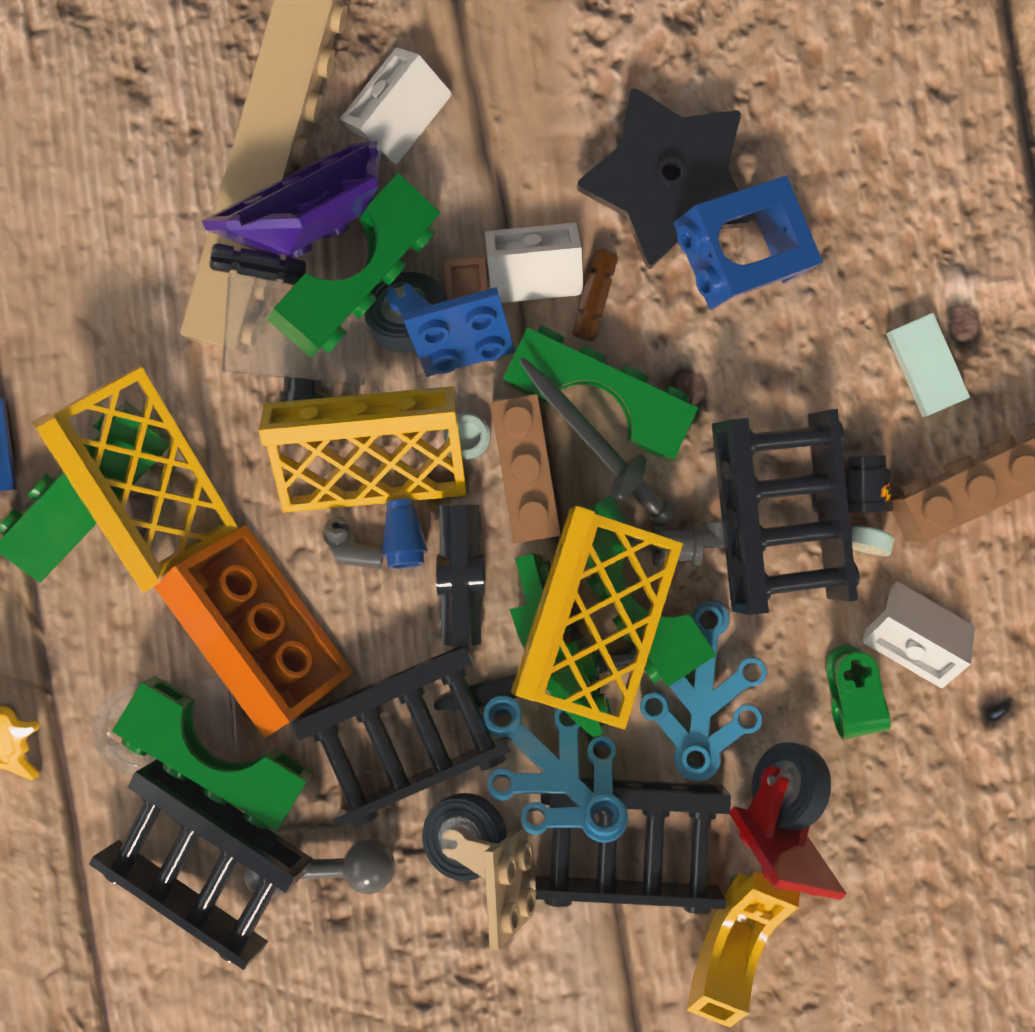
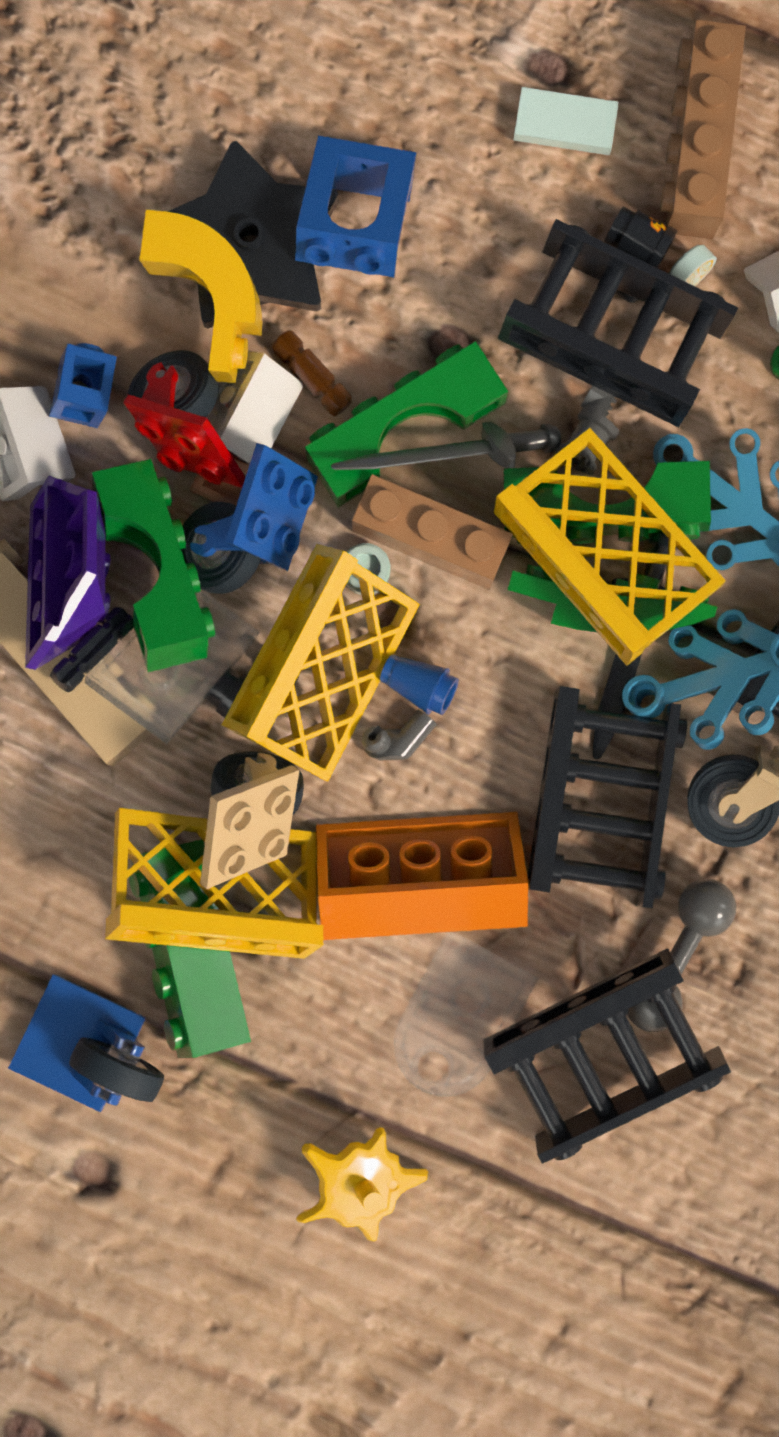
camera: 60 degrees left, 5 degrees down
green arch [111,676,314,831] -> none
black piece [436,505,485,646] -> none
none -> blue brick [49,343,117,429]
none -> red plate [123,350,245,488]
none -> yellow arch [140,210,262,383]
none -> tan plate [200,751,304,889]

